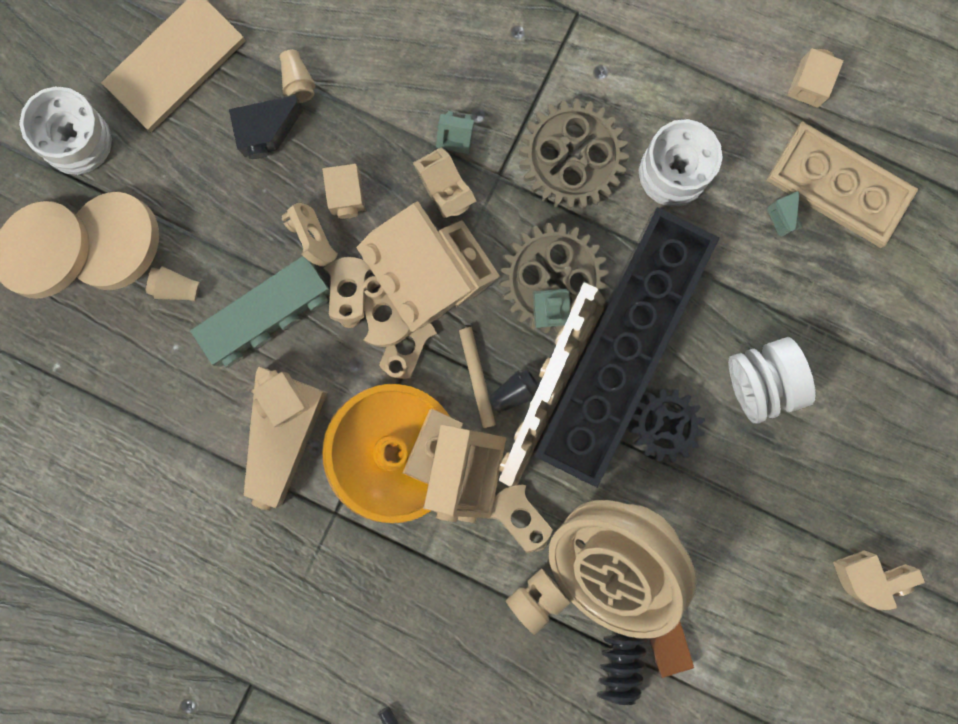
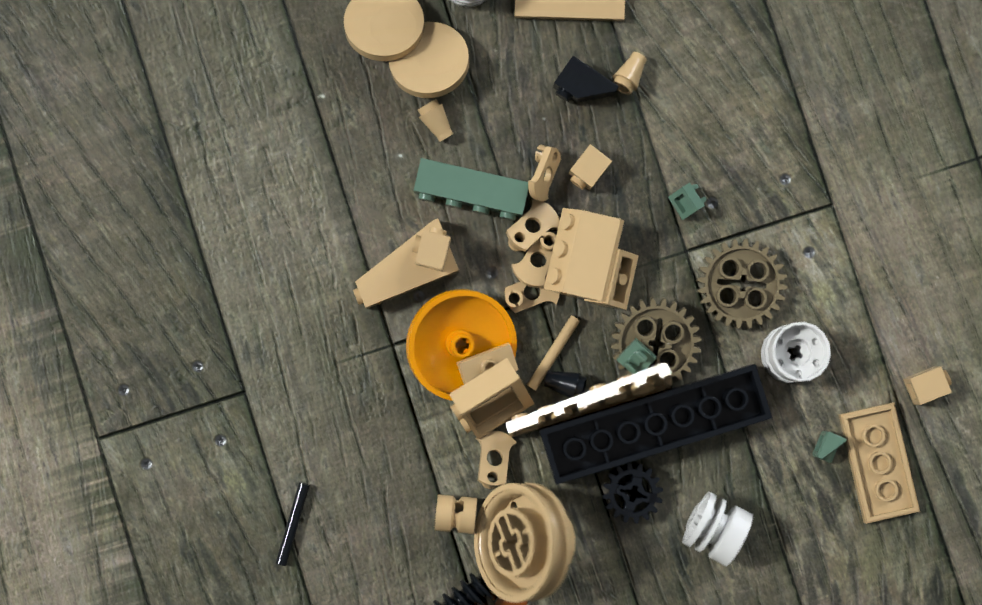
camera: 45 degrees right, 0 degrees up
tan brick [413,147,476,218] -> none

